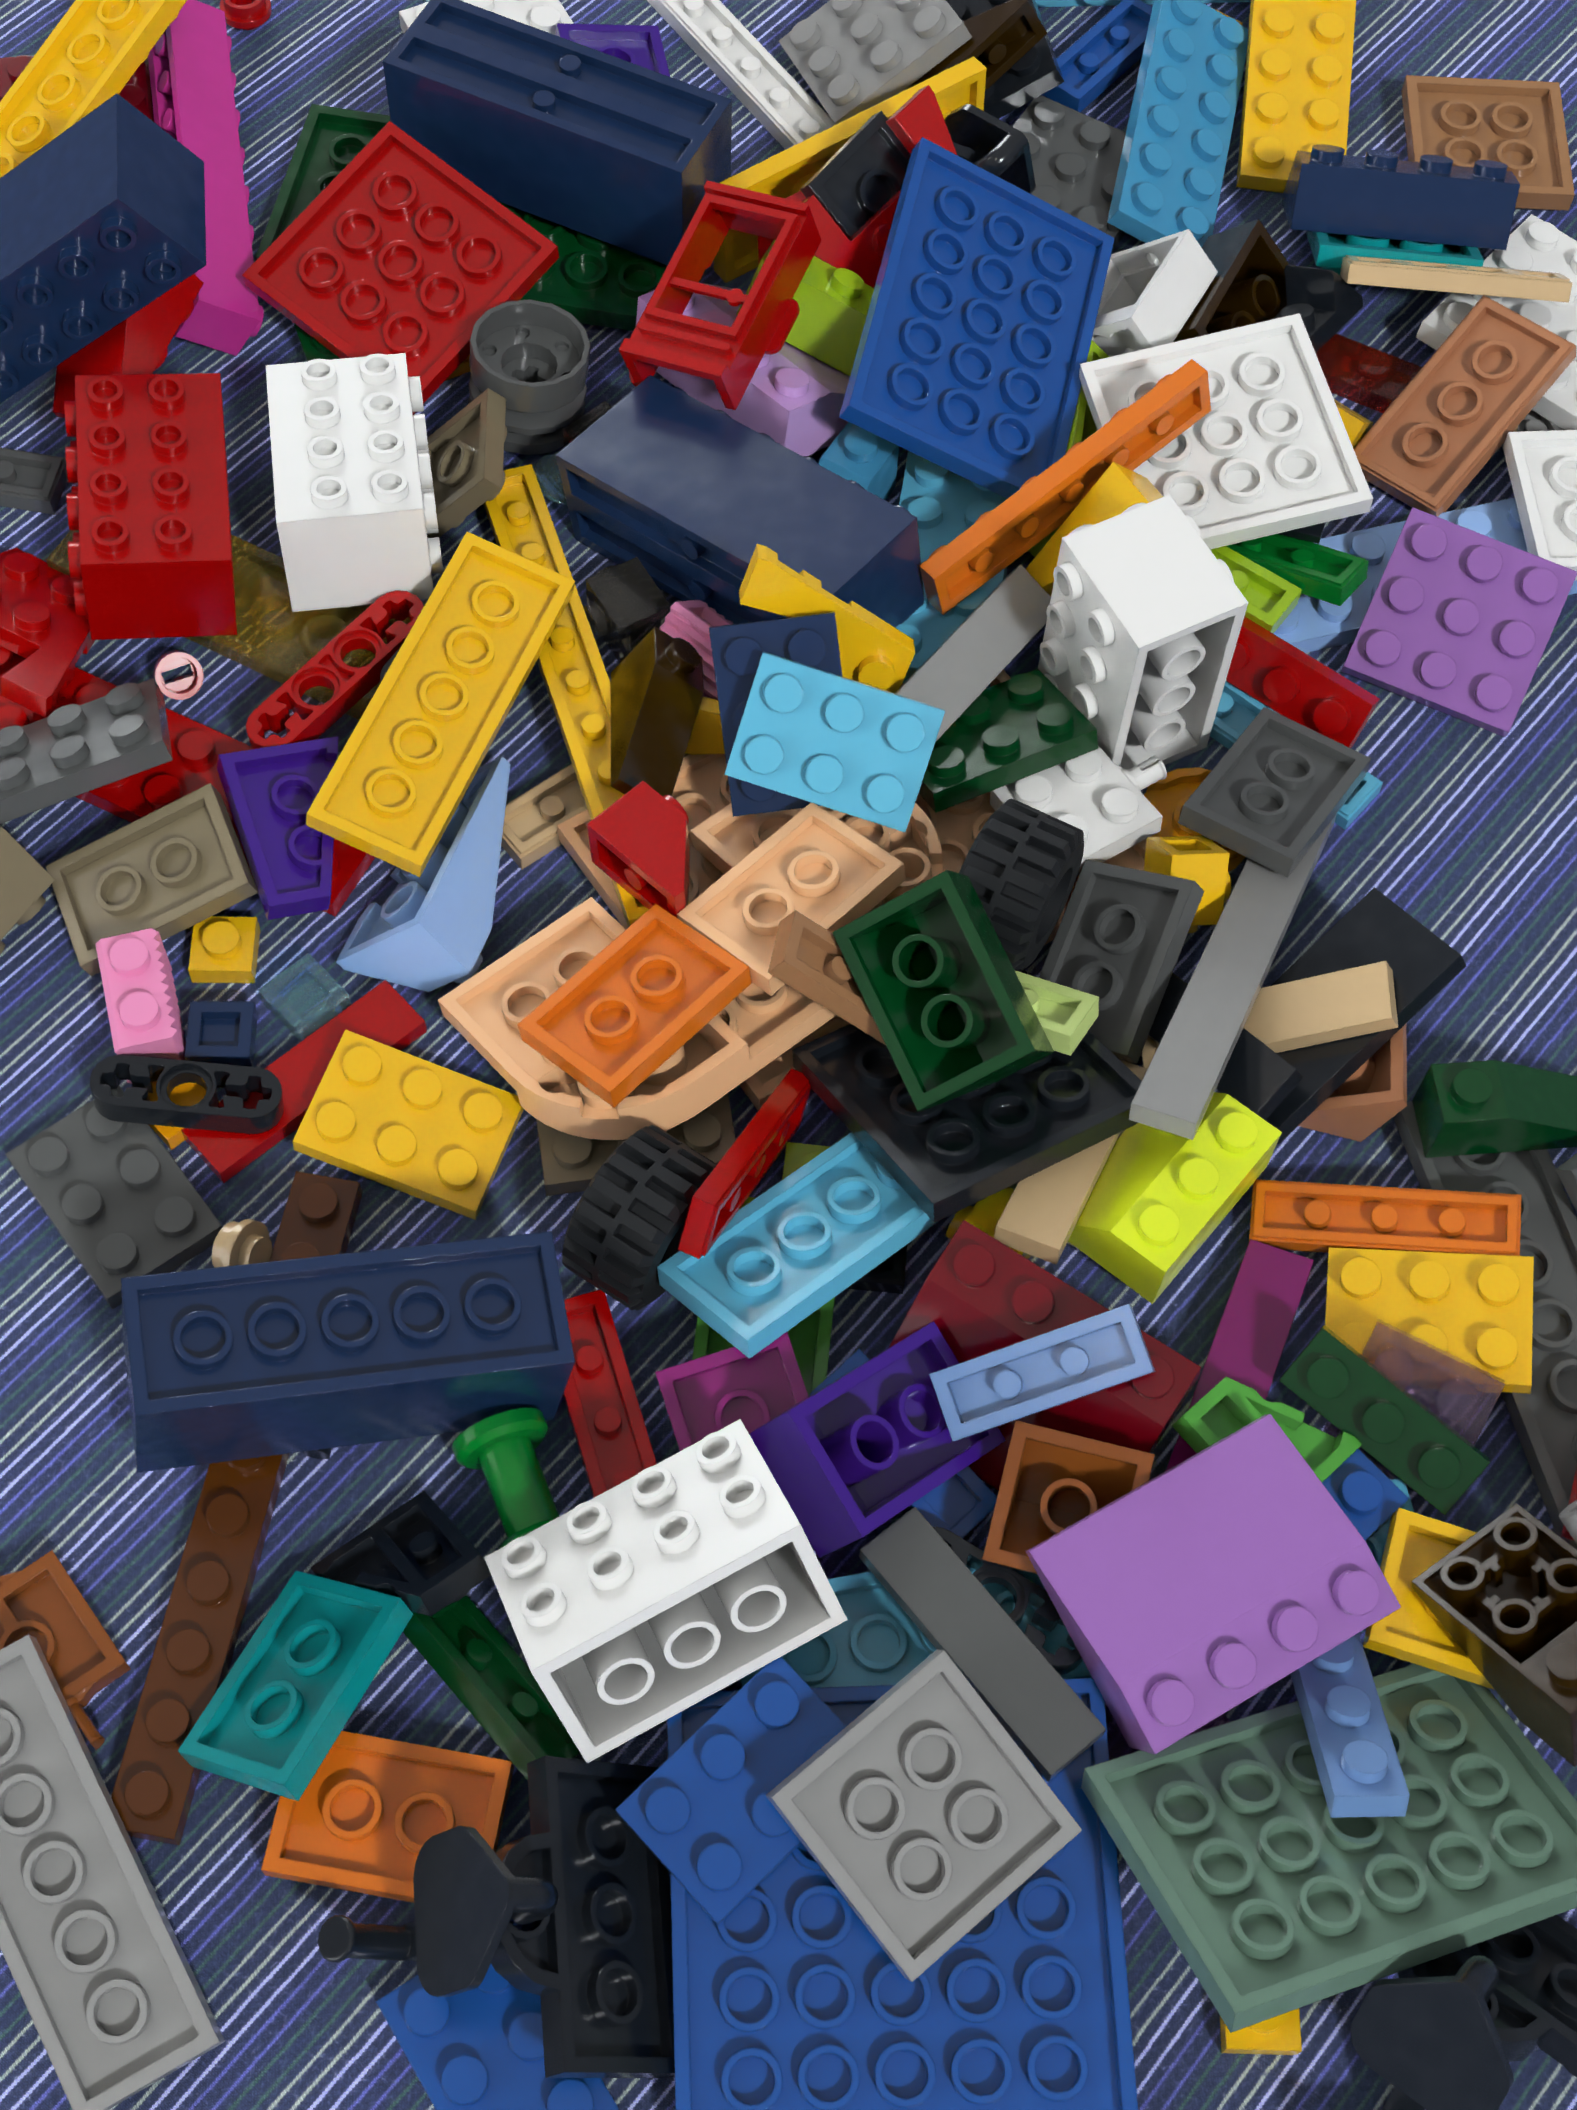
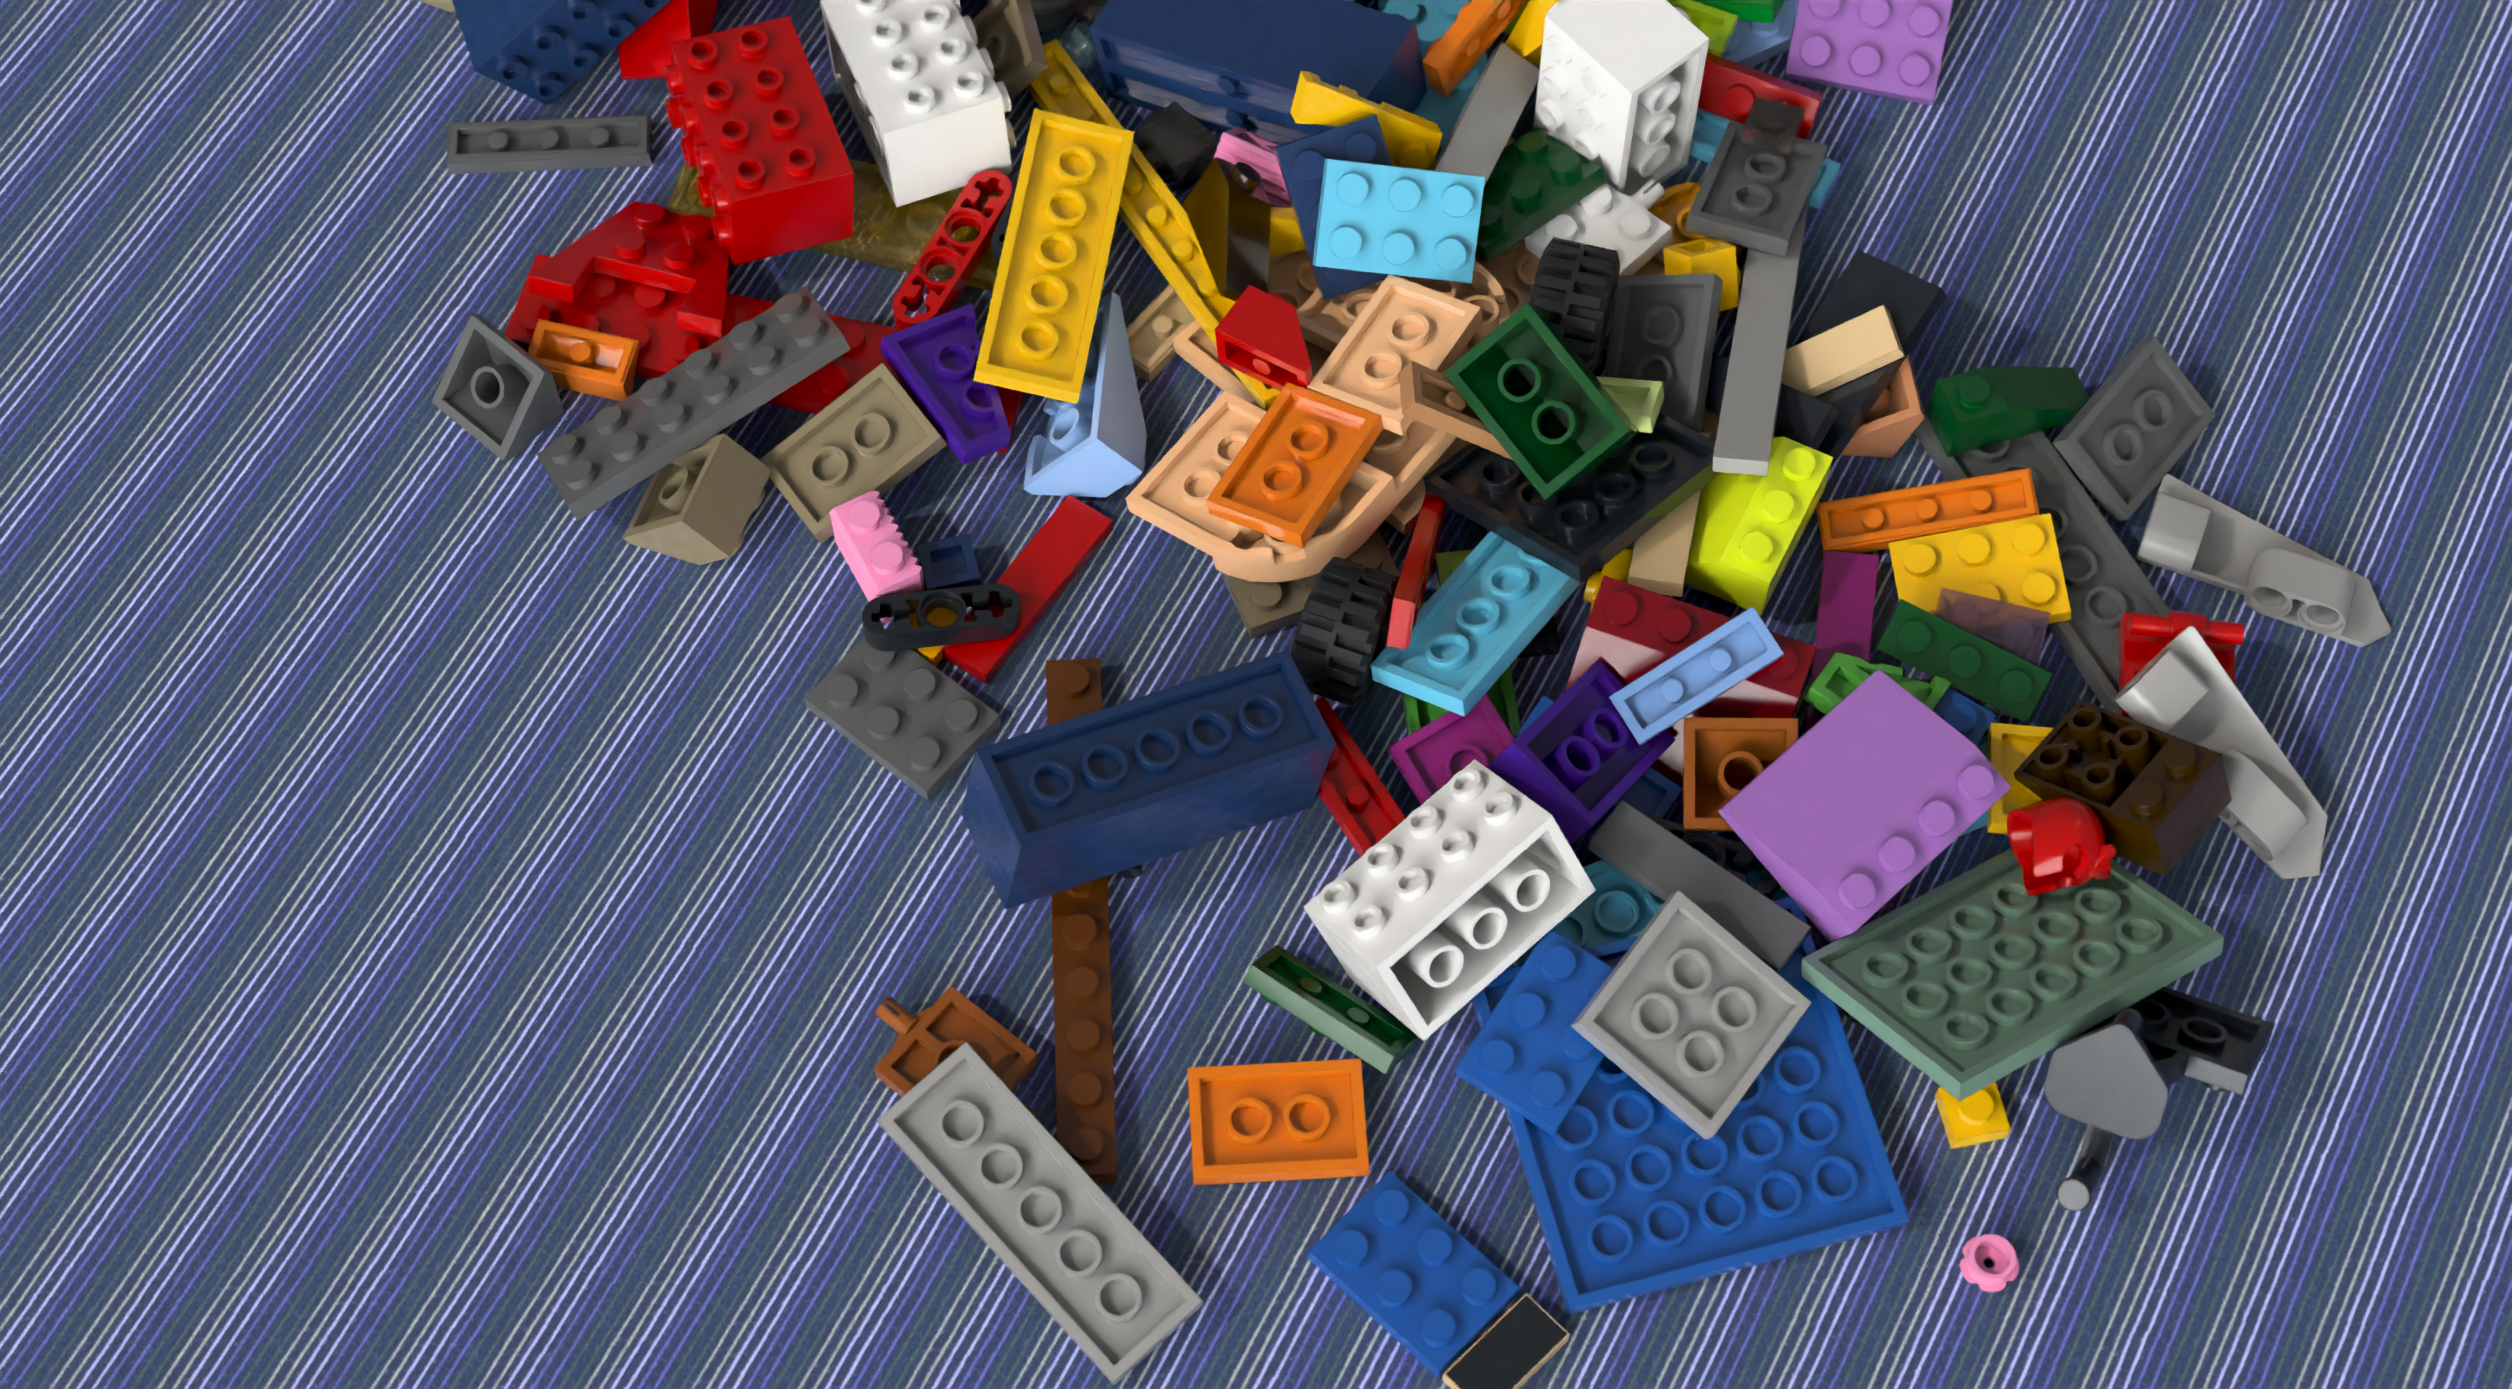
camera: 10 degrees left, 0 degrees up
hinge [153,650,204,700] -> none
teal plate [178,1570,413,1801] -> none
yellow plate [188,916,260,983] -> none
tan plate [212,1219,273,1268] -> none
clear light blue plate [258,953,351,1042] -> none
yellow plate [293,1029,524,1220] -> none
black wing [310,1491,491,1616] -> none
black plate [318,1756,675,2078] -> none
green piece [452,1408,559,1550] -> none
medium blue plate [1291,1633,1410,1818] -> none
none -> clear smoke plate [1740,98,1805,156]
none -> red helmet [2007,797,2117,896]

